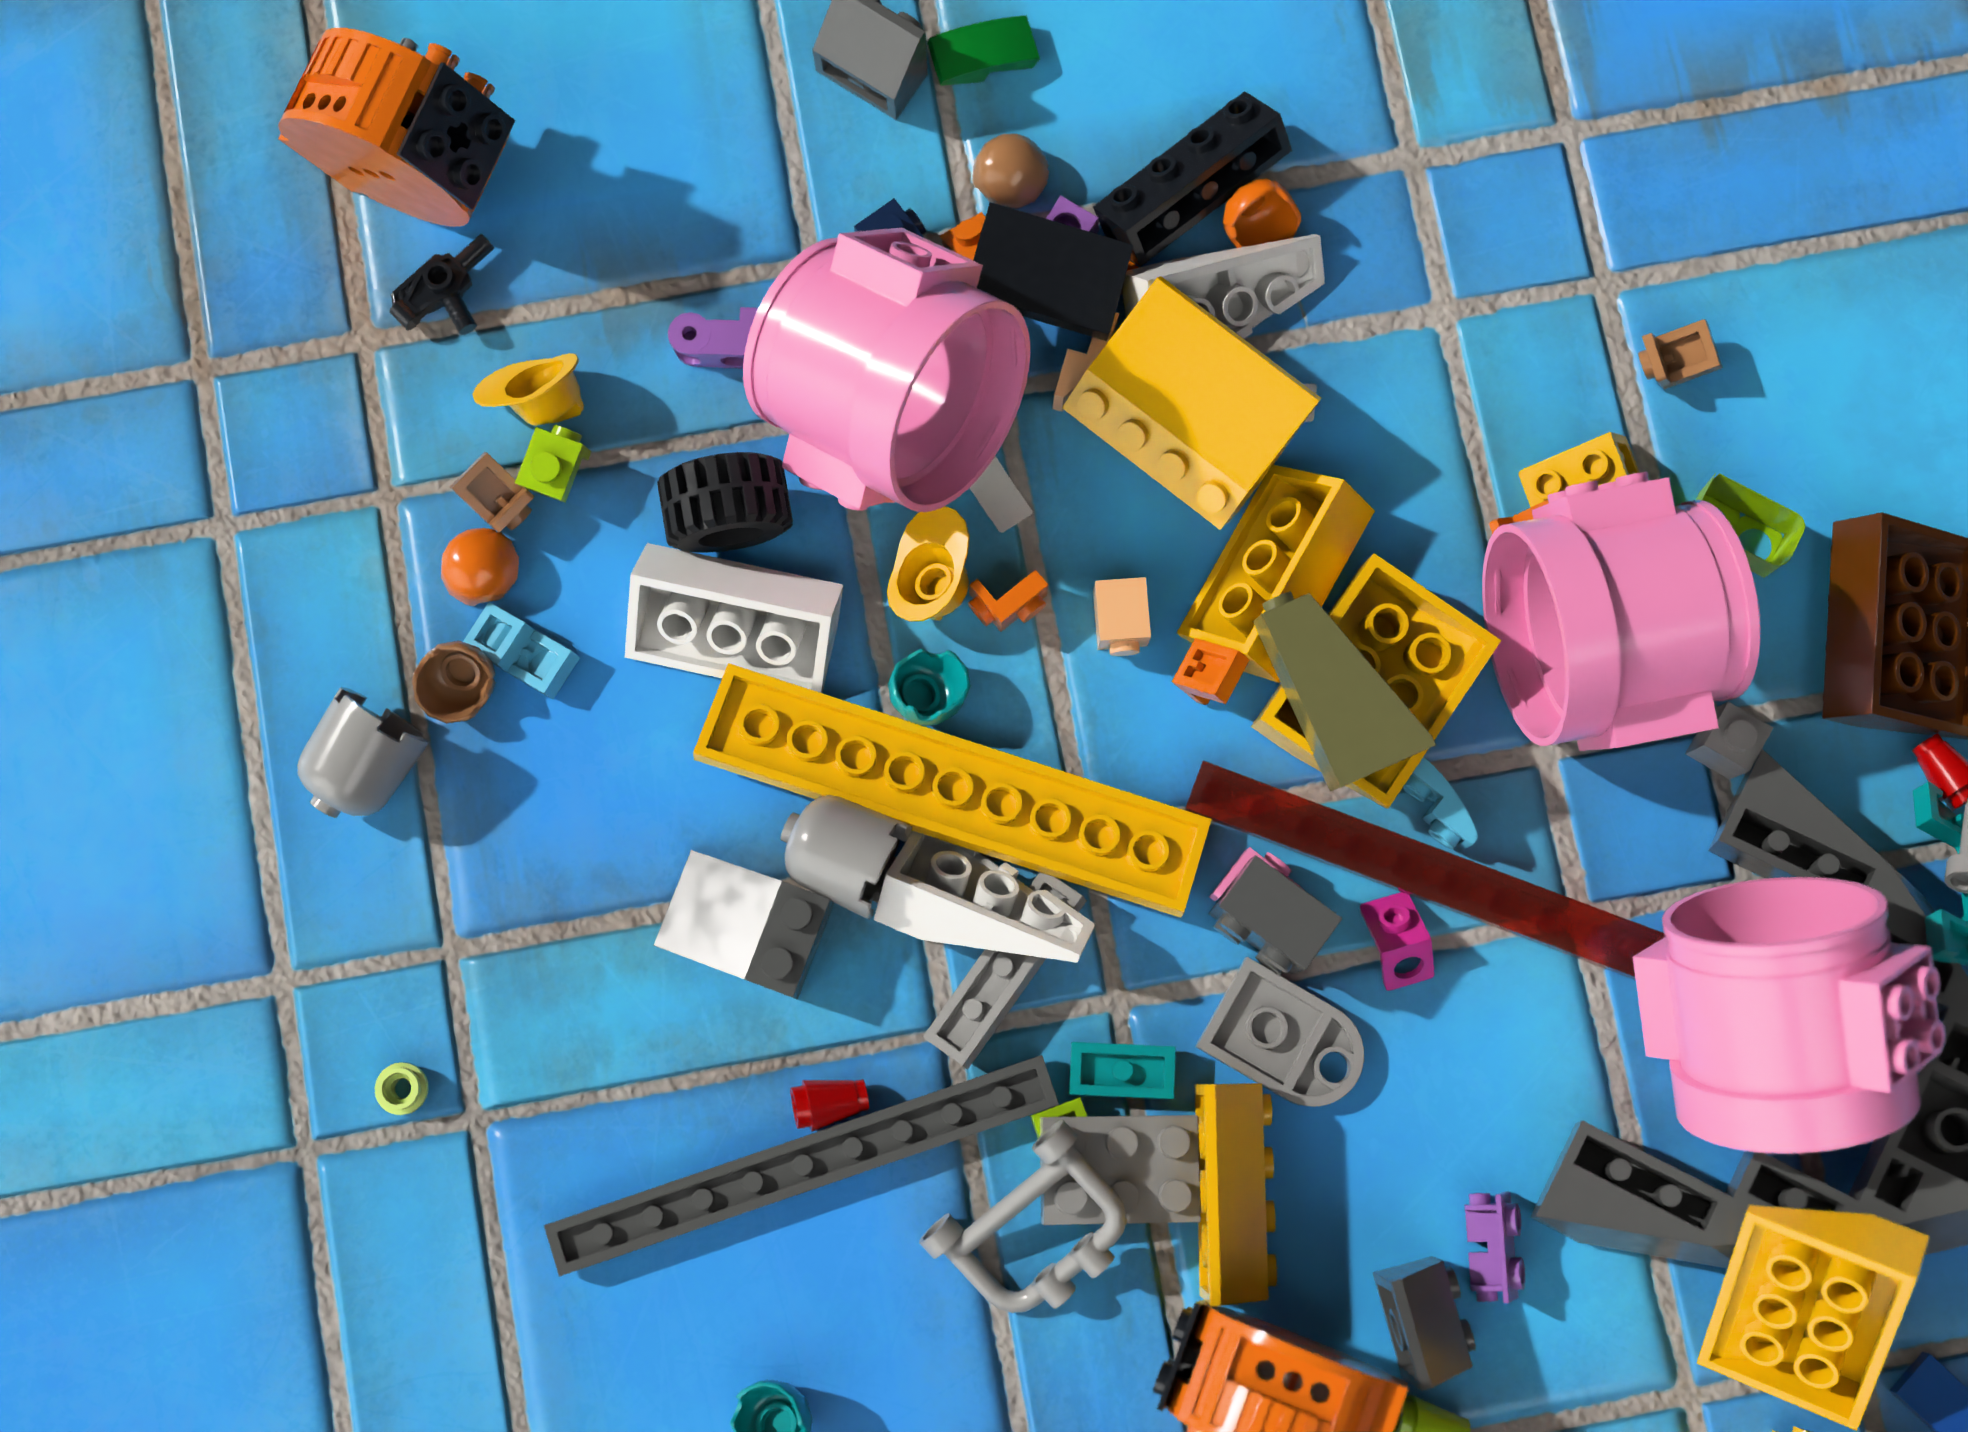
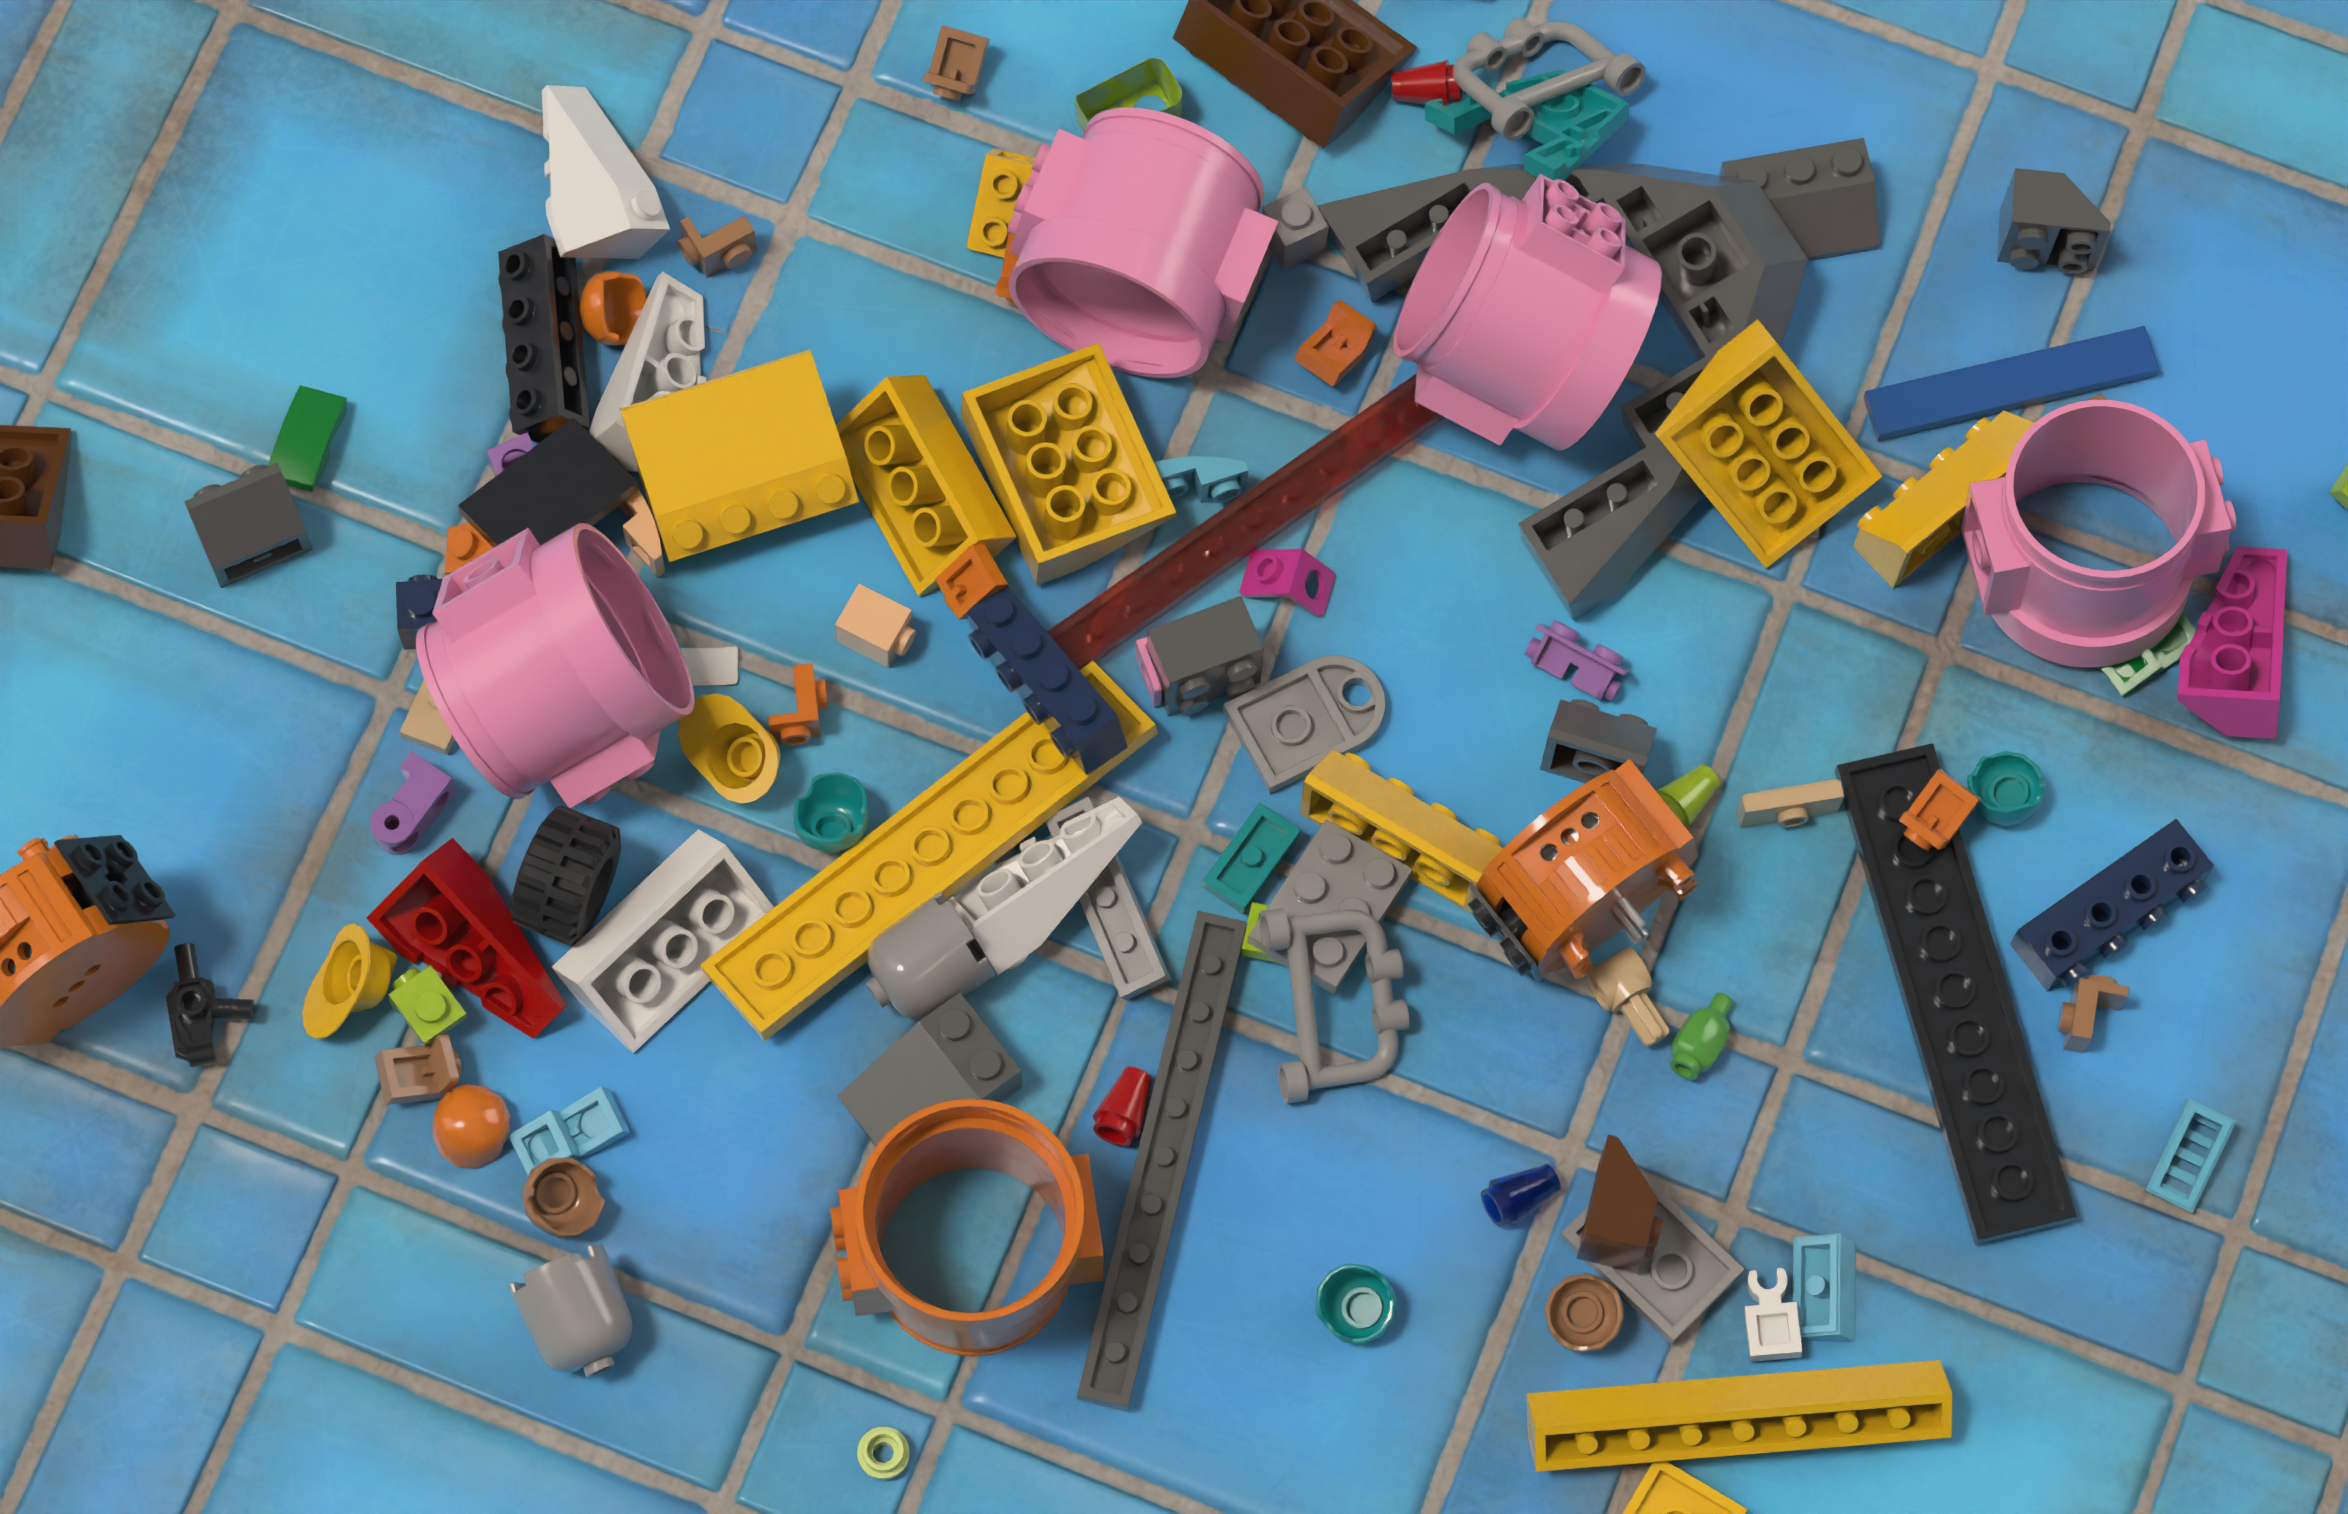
camera: 60 degrees left, 10 degrees down
medium nougat hair [972,133,1049,209] -> none
olive slope [1253,591,1436,791] -> none
none -> red wedge [366,838,567,1039]
none -> white wedge [542,85,670,259]
none -> medium nougat bracket [677,215,757,278]
none -> orange cylinder [830,1099,1104,1357]
none -> dark blue brick [966,585,1128,775]
none -> orange bracket [1294,300,1377,387]

